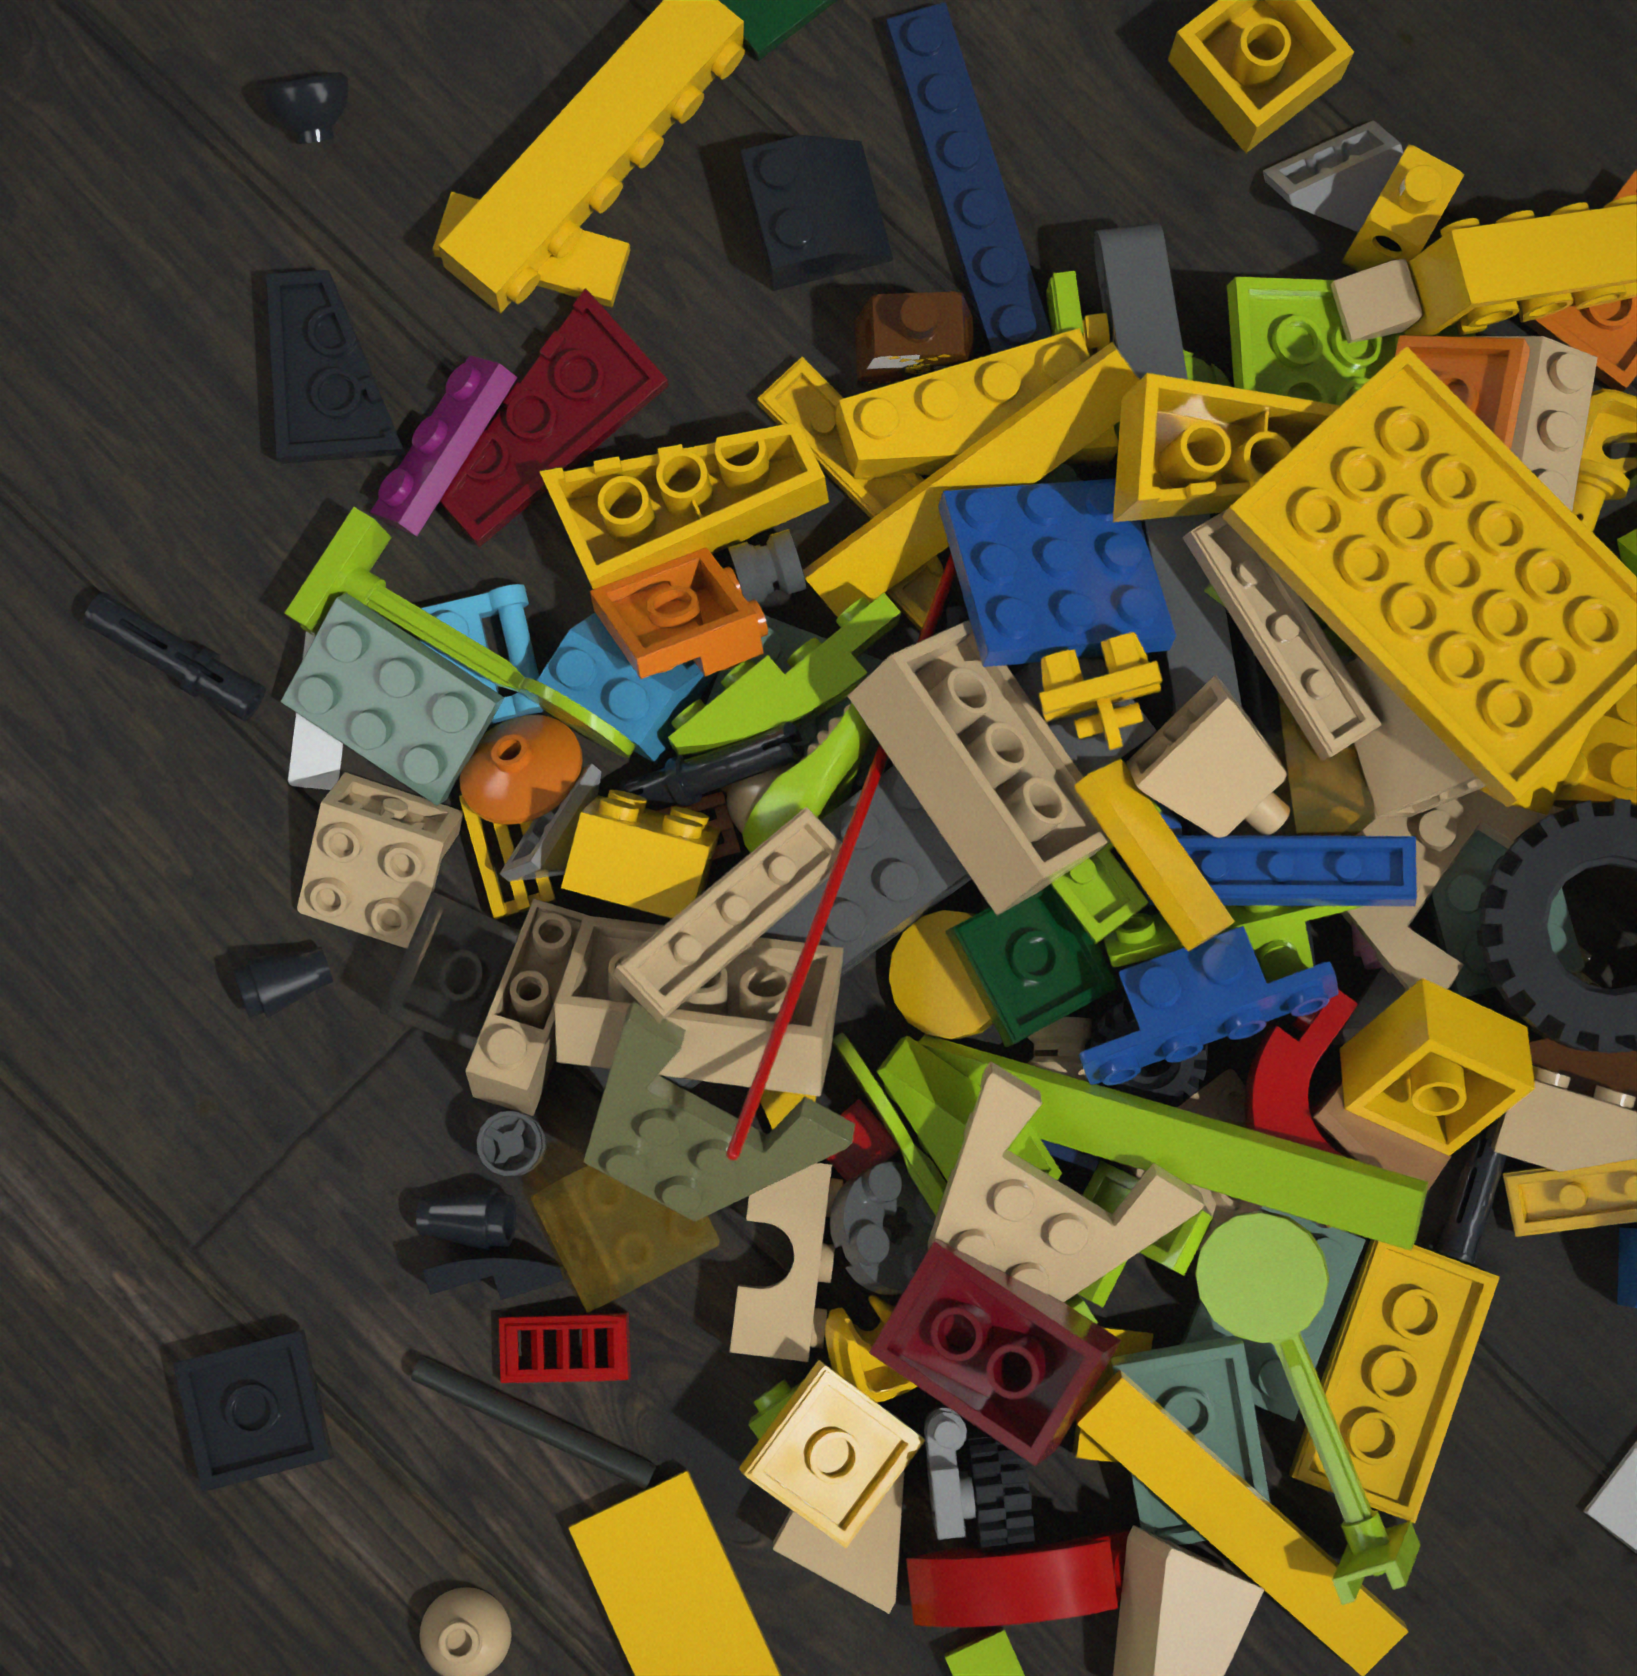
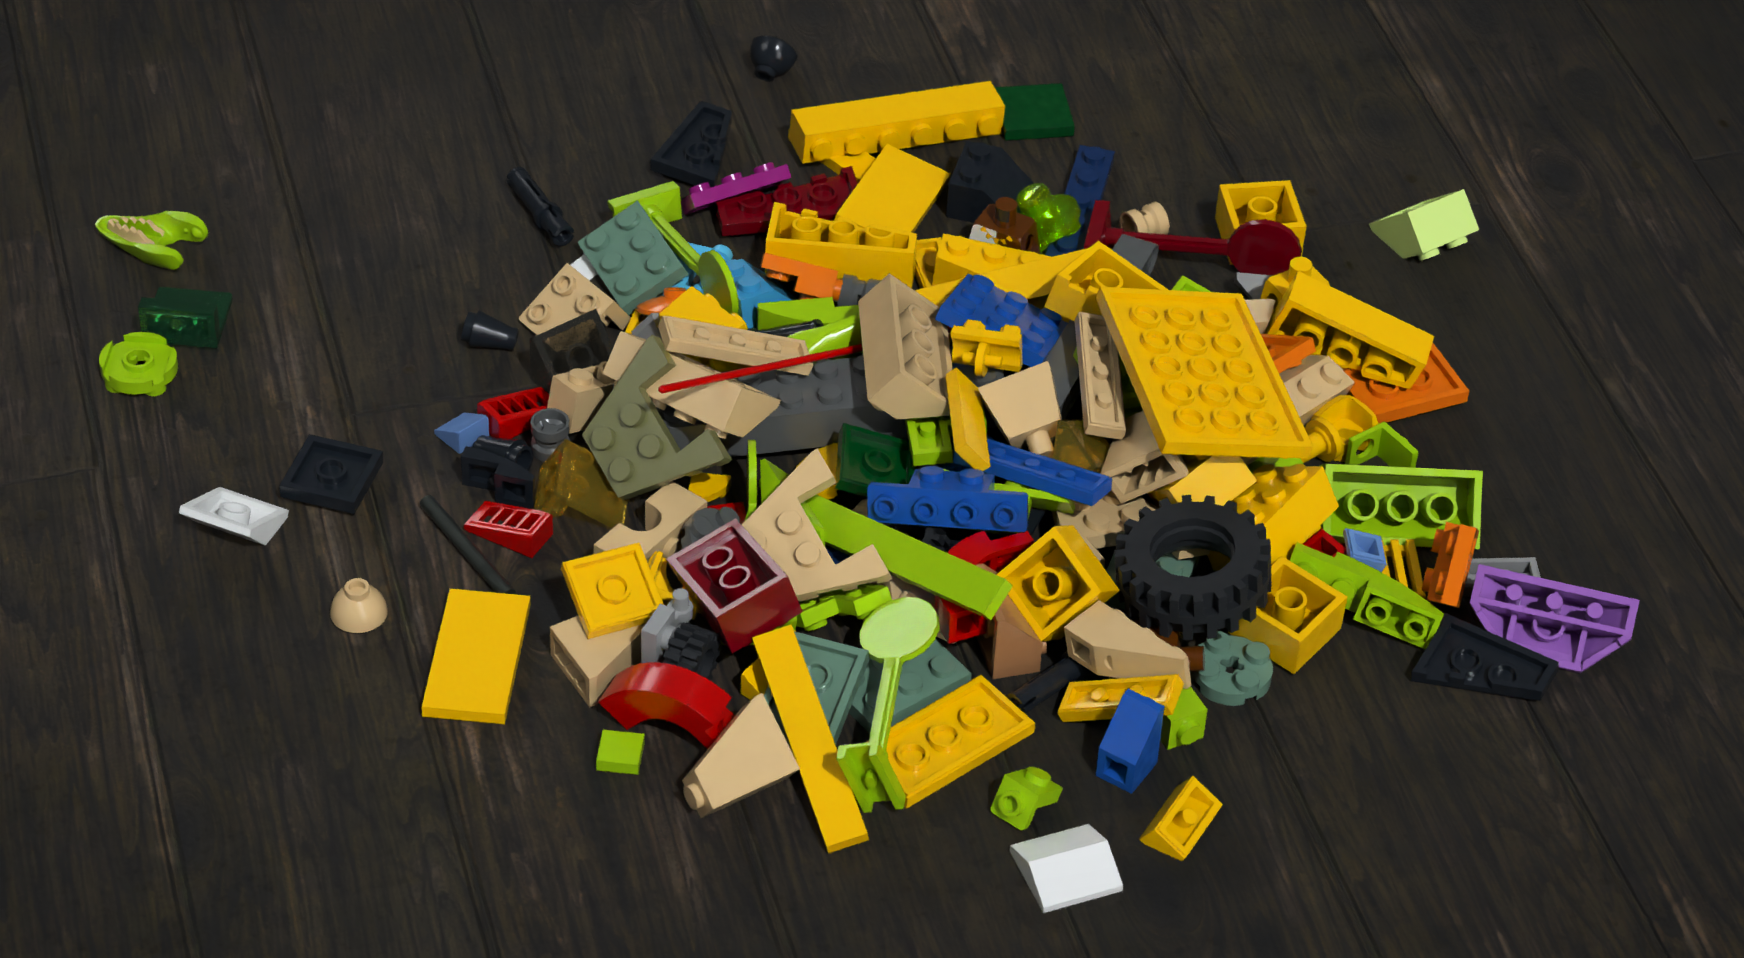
camera: 30 degrees right, 40 degrees down
none -> white slope [179,487,289,546]
none -> medium blue slope [434,413,489,454]
none -> red slope [477,387,549,439]
none -> yellow tile [834,144,951,233]
none -> lime bracket [991,767,1063,830]
none -> clear neon green plate [1016,183,1081,252]
none -> dark red piece [1084,200,1302,275]
none -> tan wheel [1119,202,1170,235]

